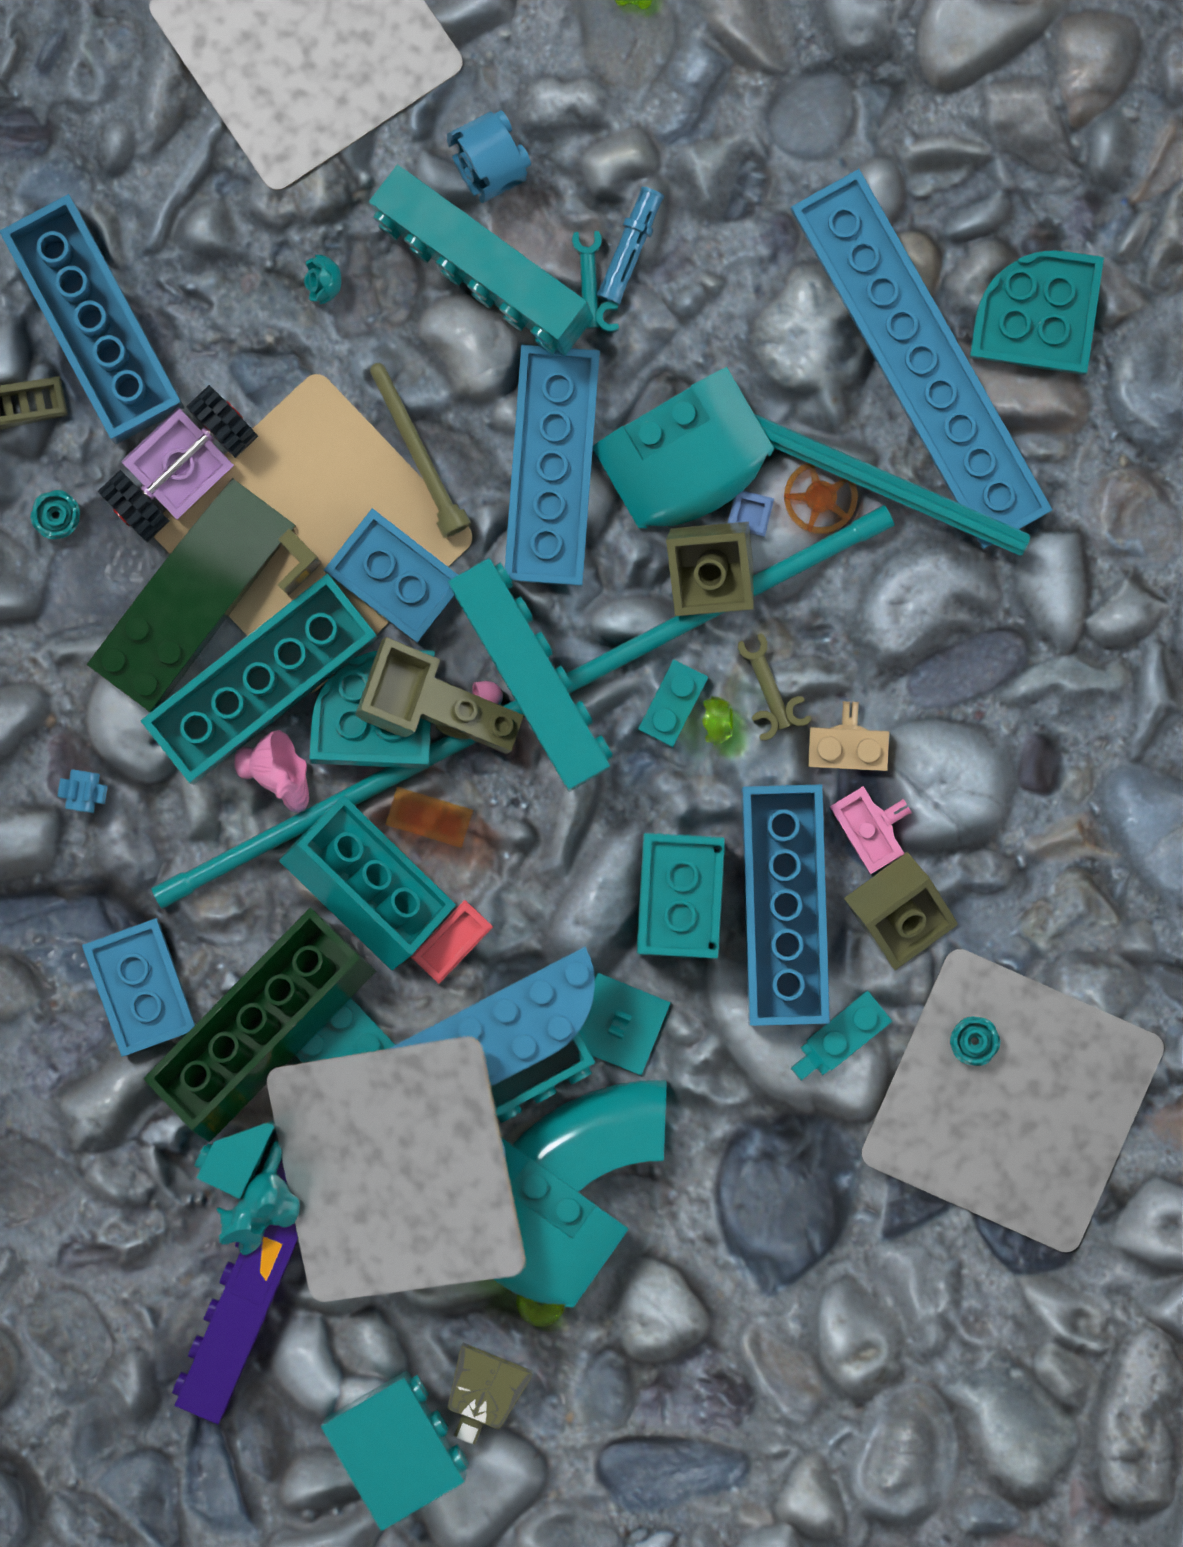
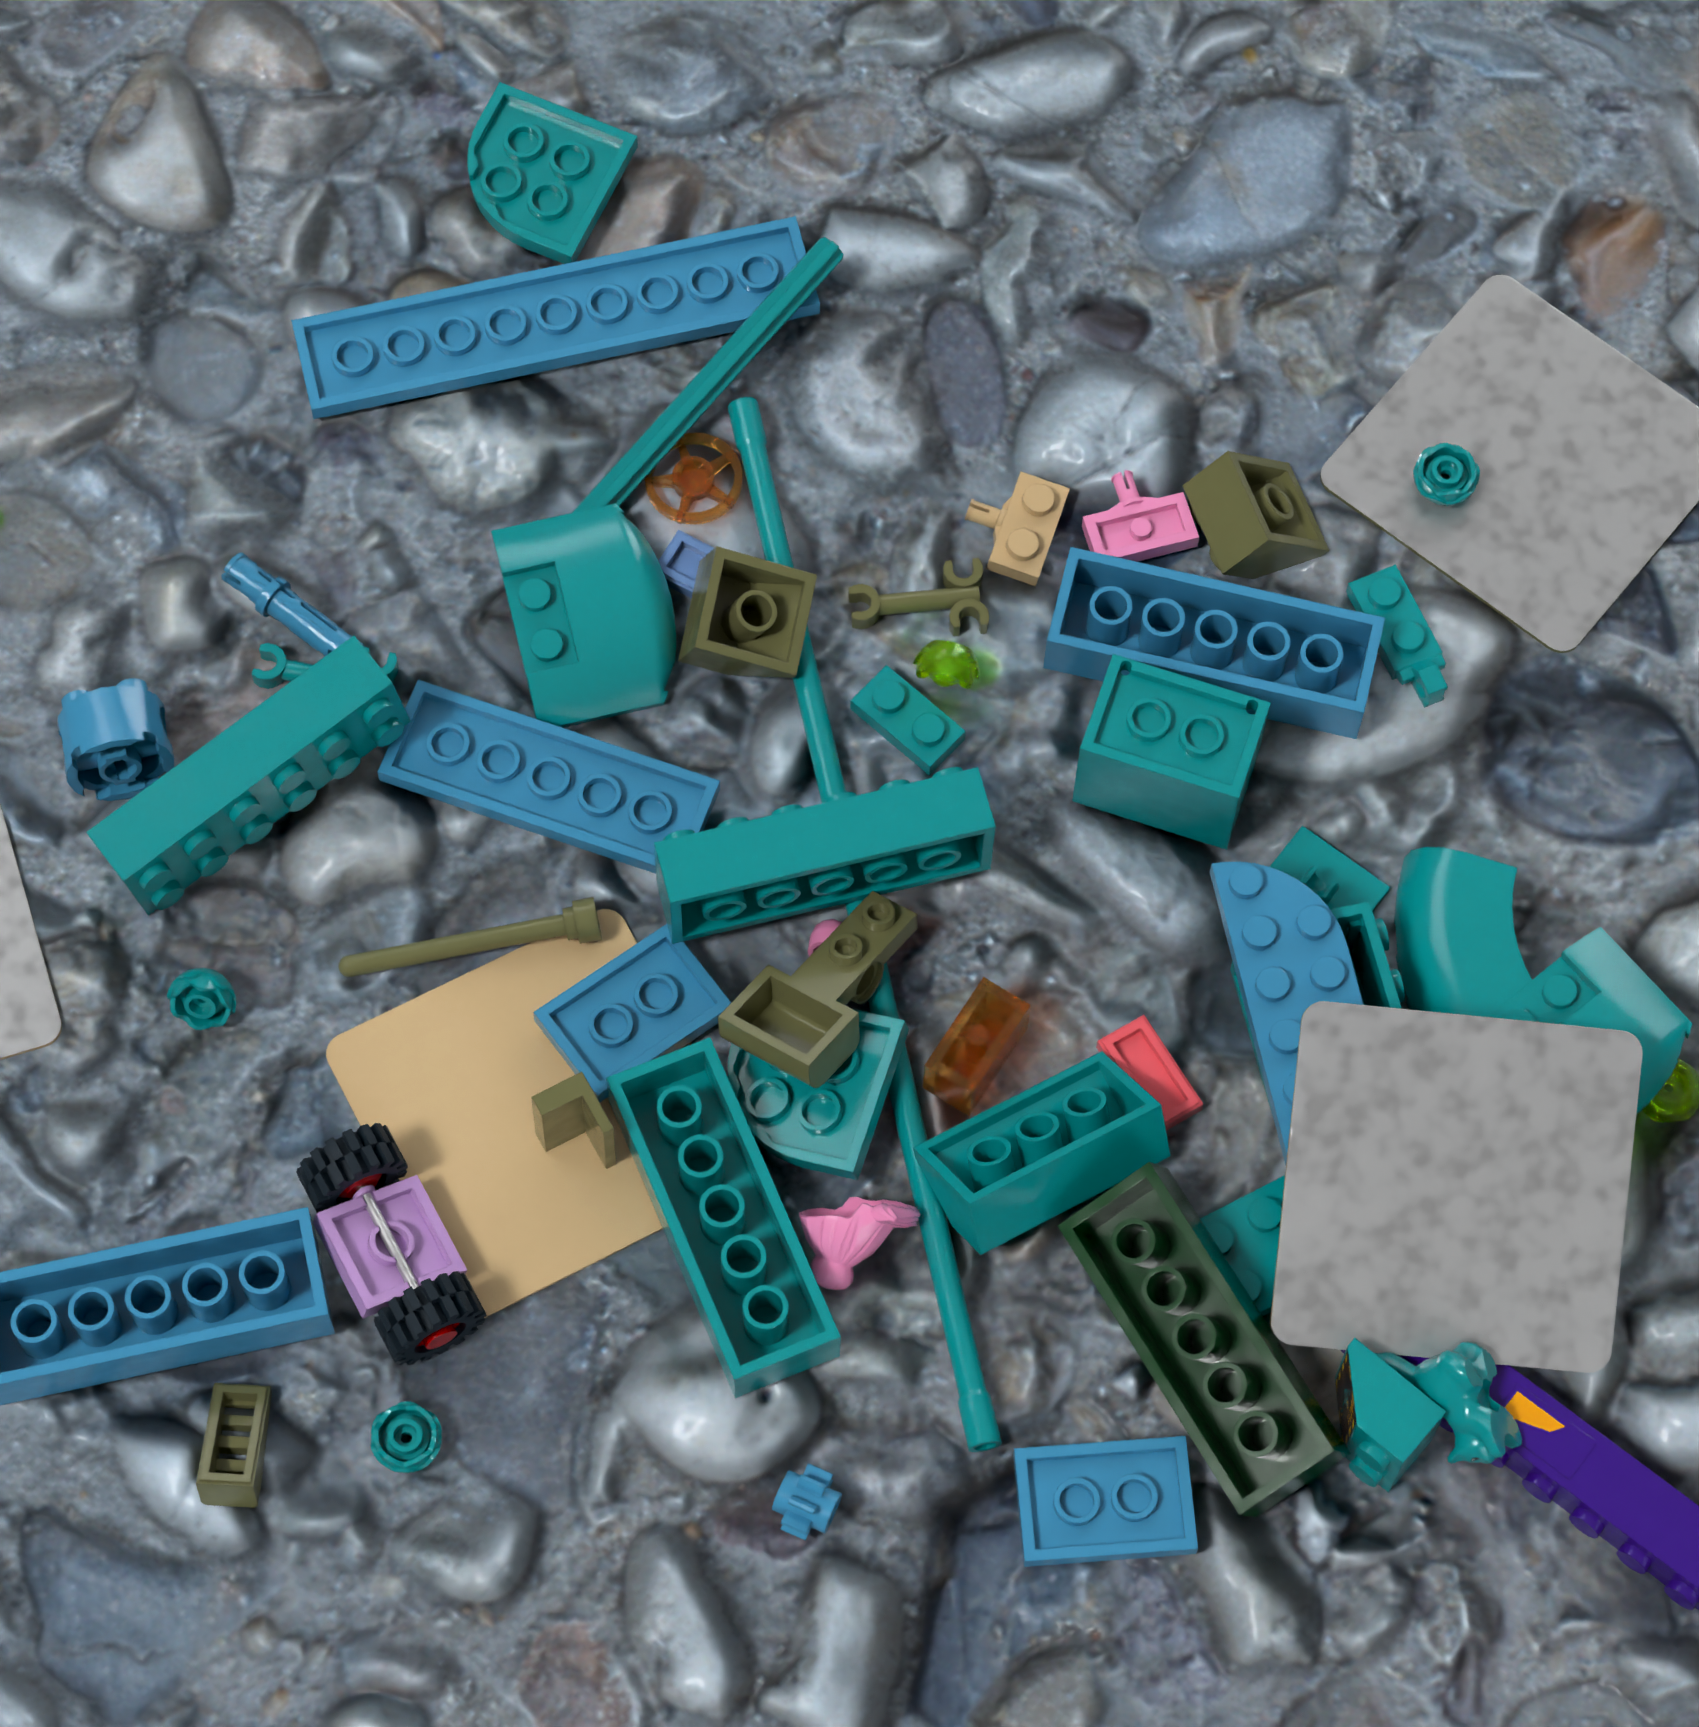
camera: 75 degrees left, 20 degrees down
dark green slope [86,478,296,712] -> none

